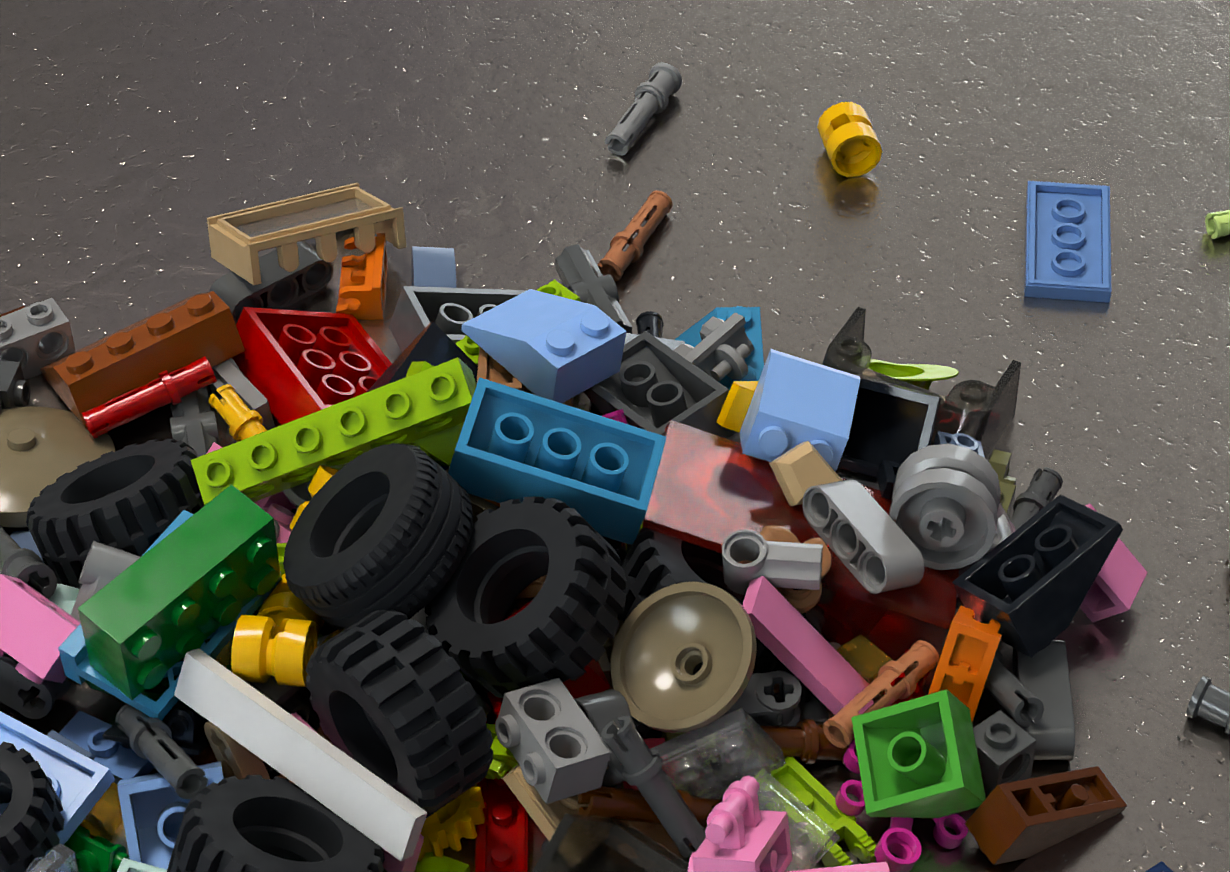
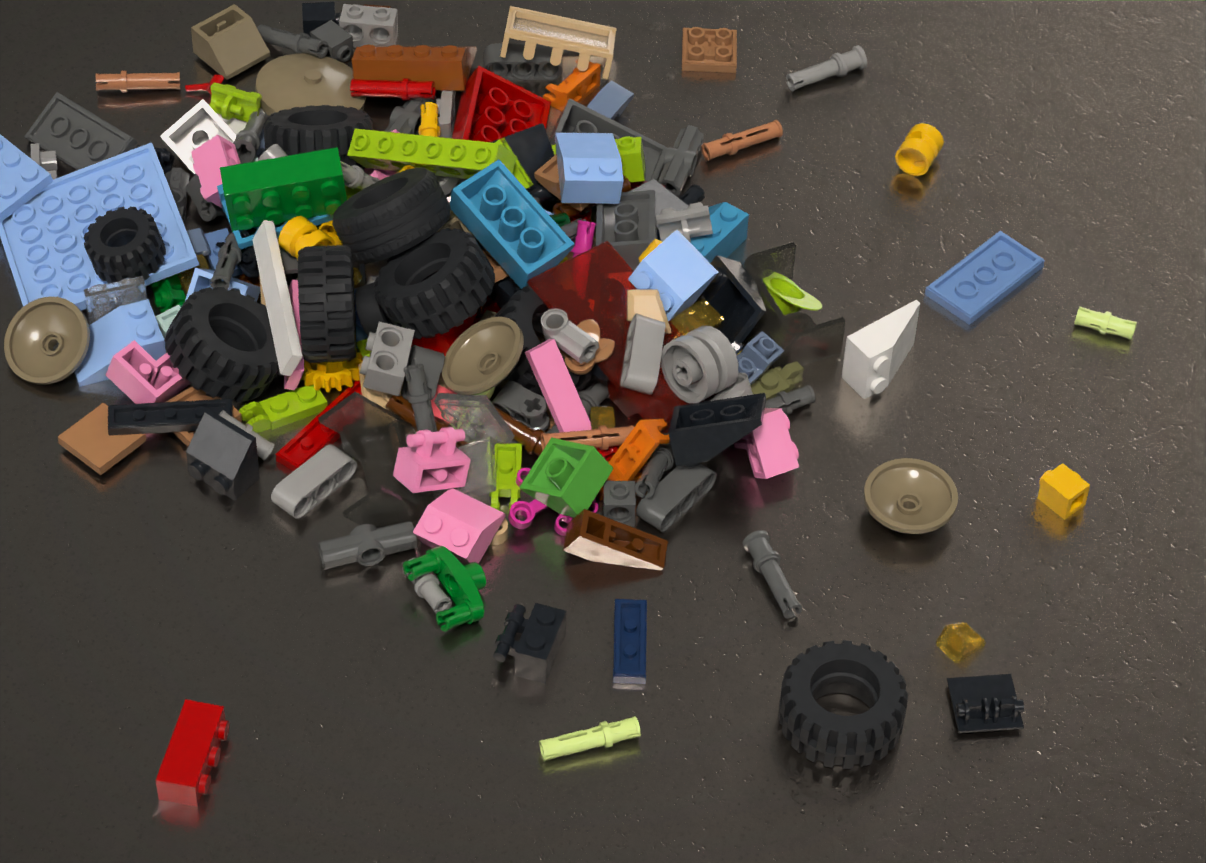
camera: 35 degrees right, 5 degrees up
none -> clear yellow slope [671,299,725,336]
none -> medium nougat tile [682,27,737,73]
none -> white slope [842,300,920,399]

